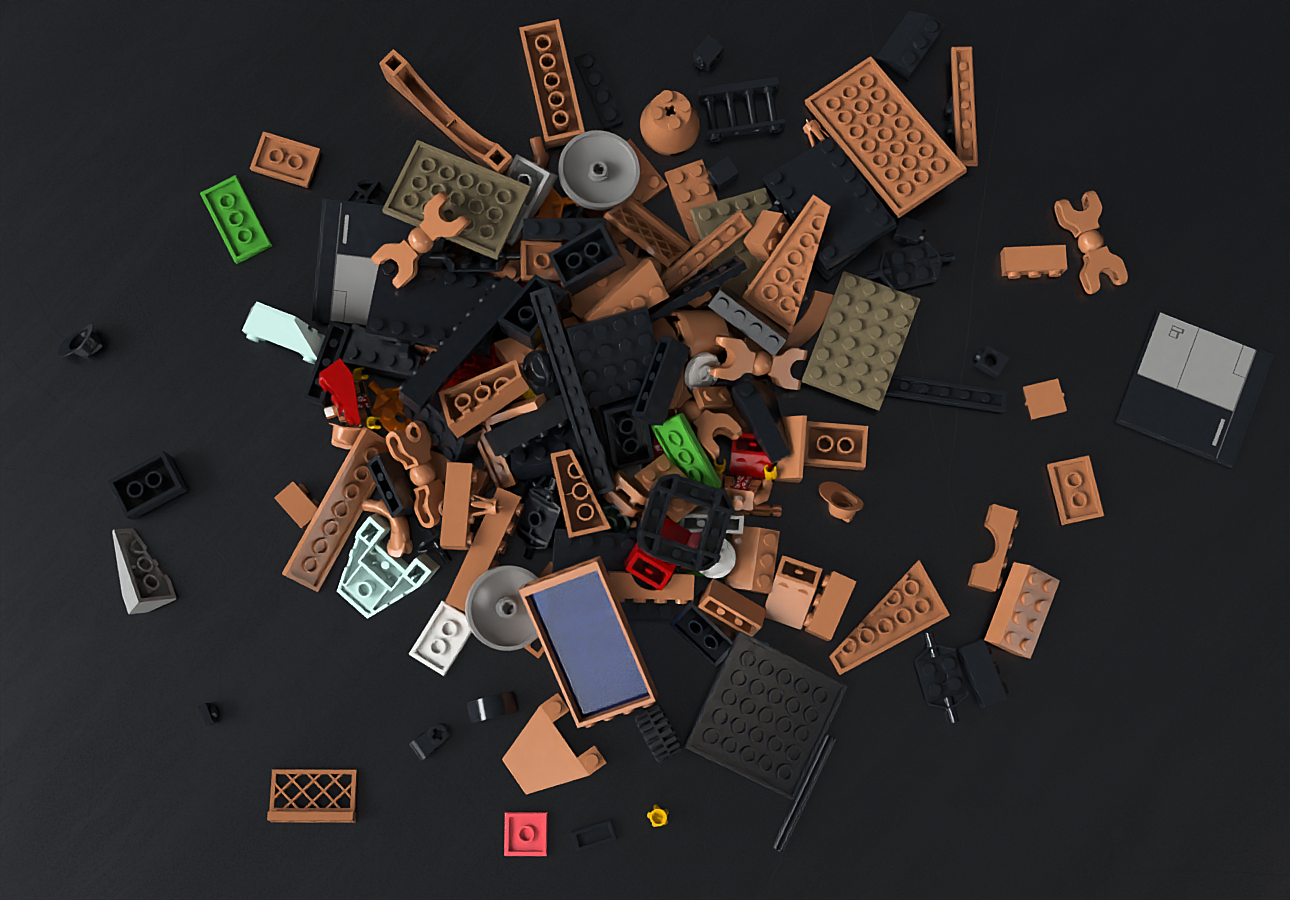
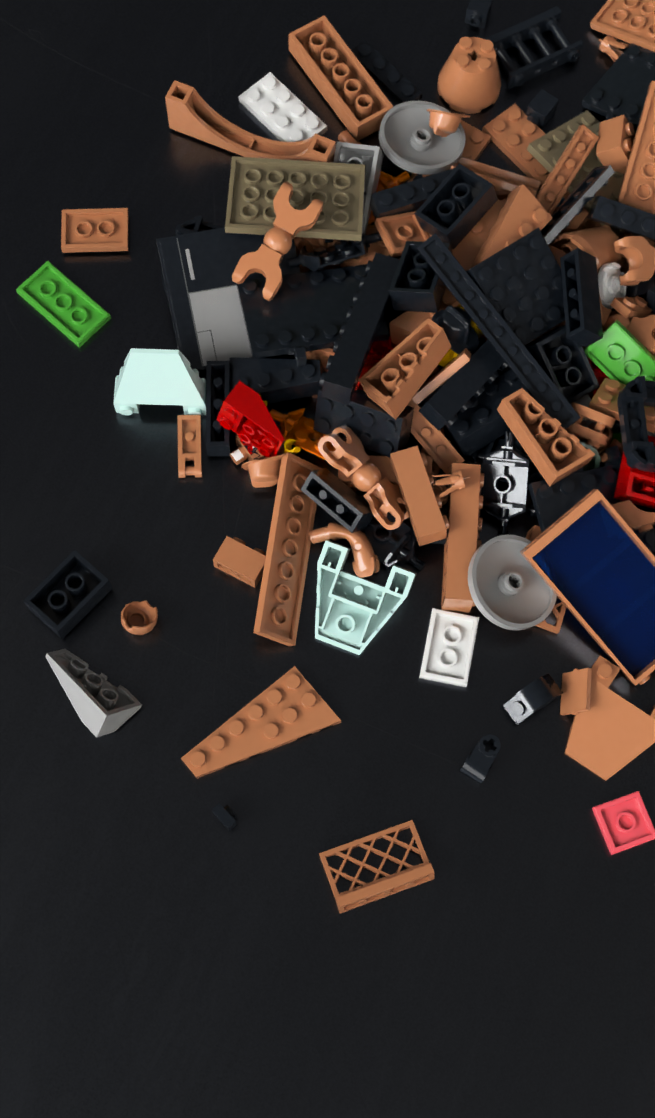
camera: 25 degrees left, 10 degrees down
none -> nougat hair [121,600,158,635]
none -> nougat plate [178,415,202,478]
none -> nougat wing [181,666,341,778]
none -> white plate [239,72,327,142]
none -> nougat piece [427,109,470,137]
none -> nougat piece [560,668,592,716]

